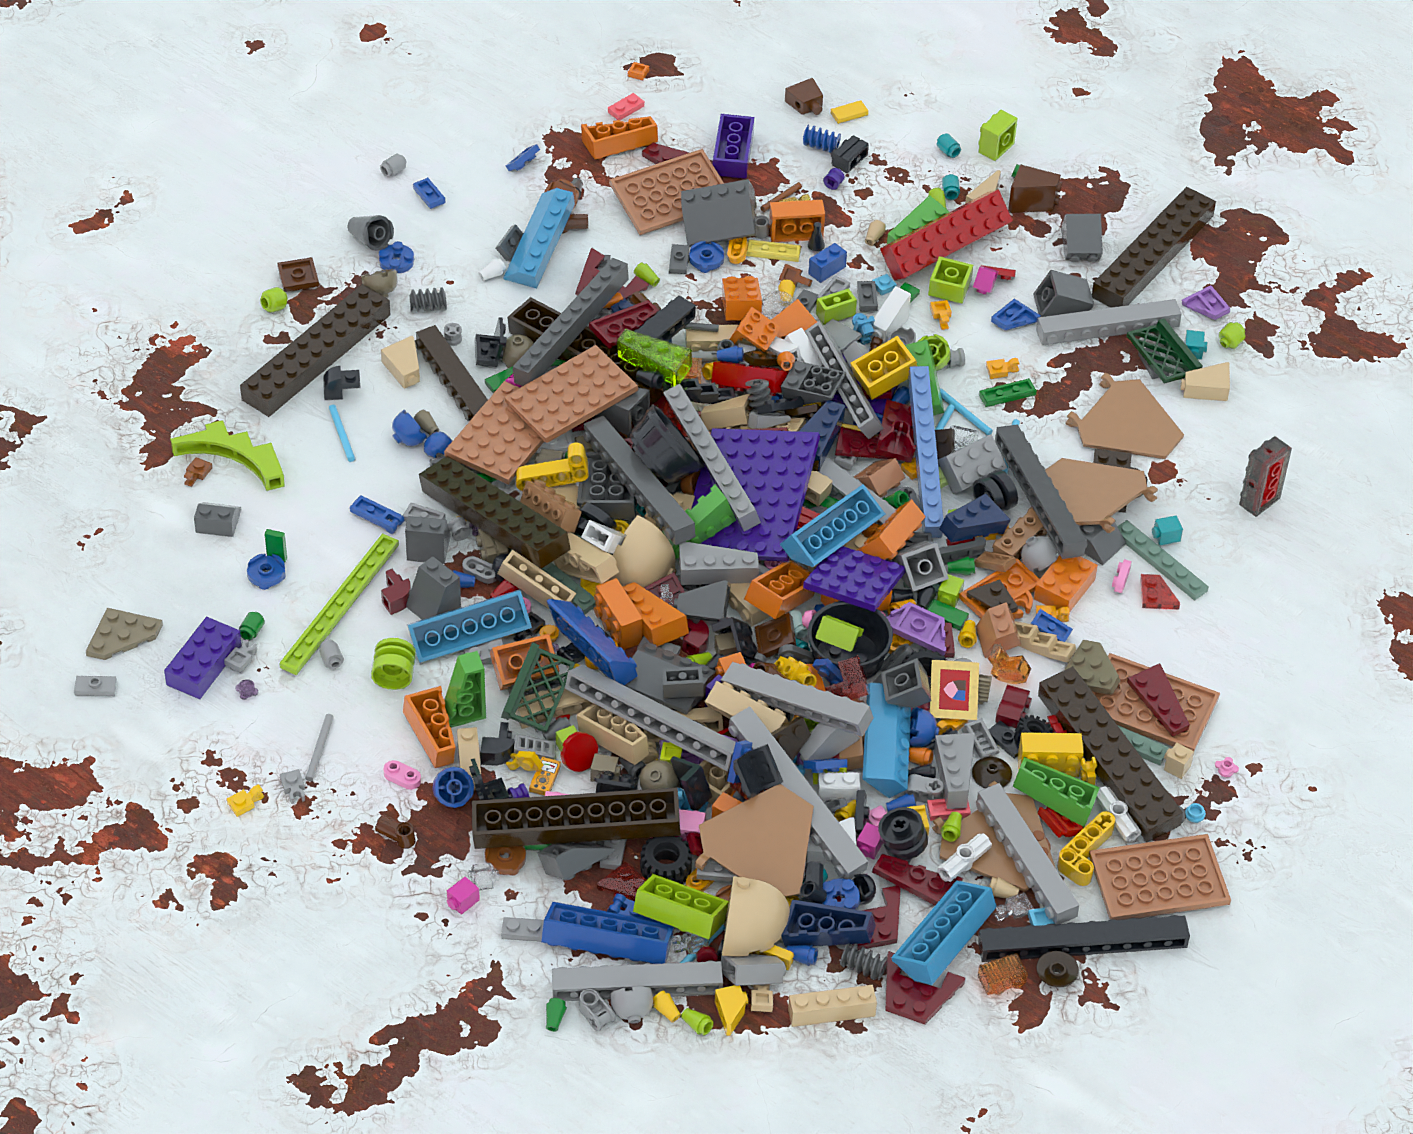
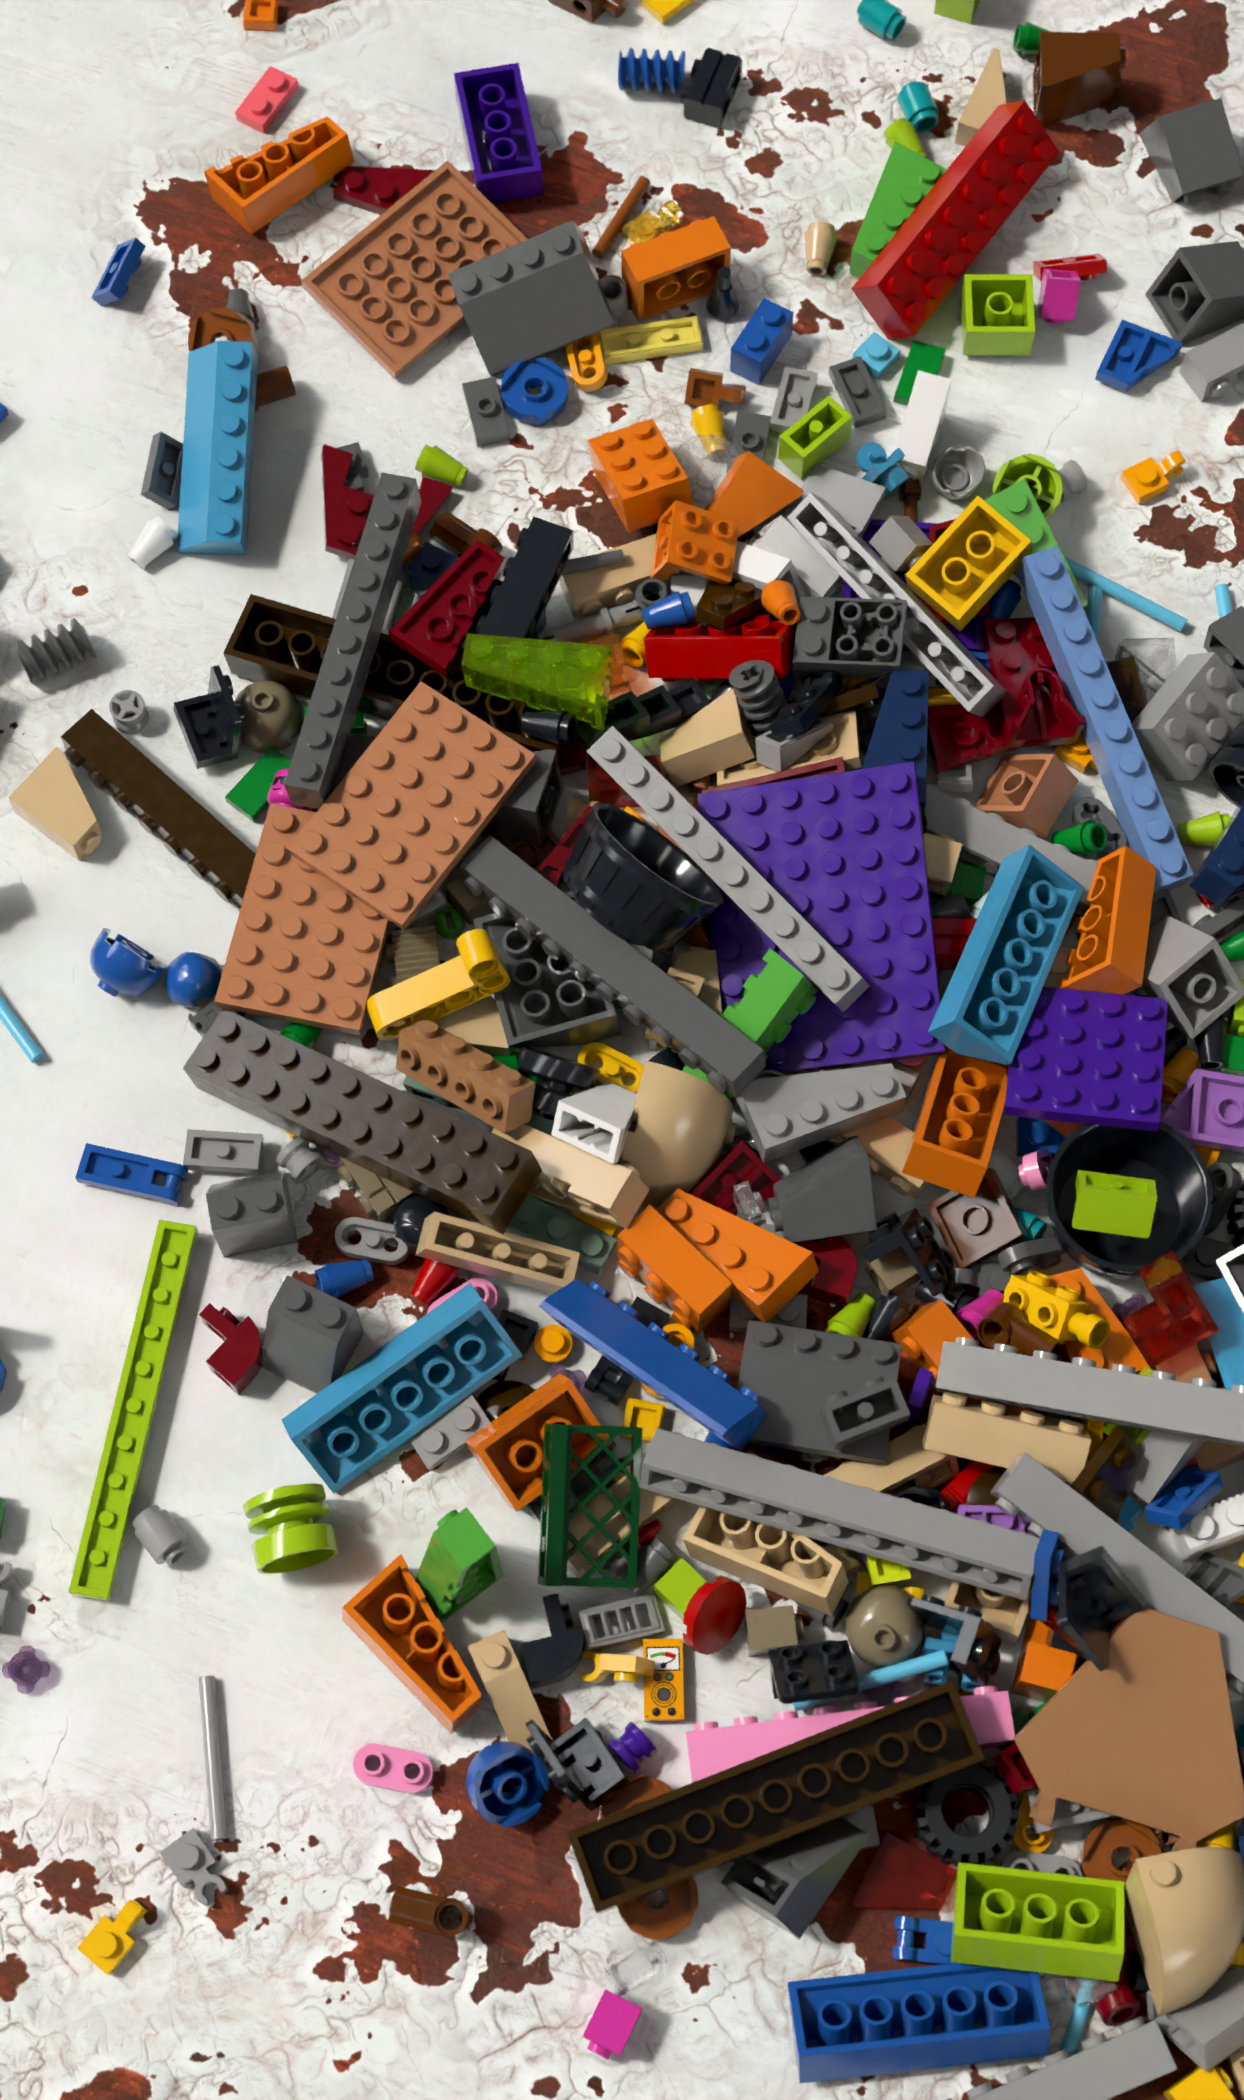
camera: 15 degrees left, 20 degrees up
dark tan cone [414,409,440,435] -> none
light grey plate [501,917,544,942] -> none
blue plate [812,659,853,690] -> none
dark purple wheel [823,168,845,190] -> none
light orange plate [930,300,952,330] -> none
green tile [979,378,1037,407] -> none

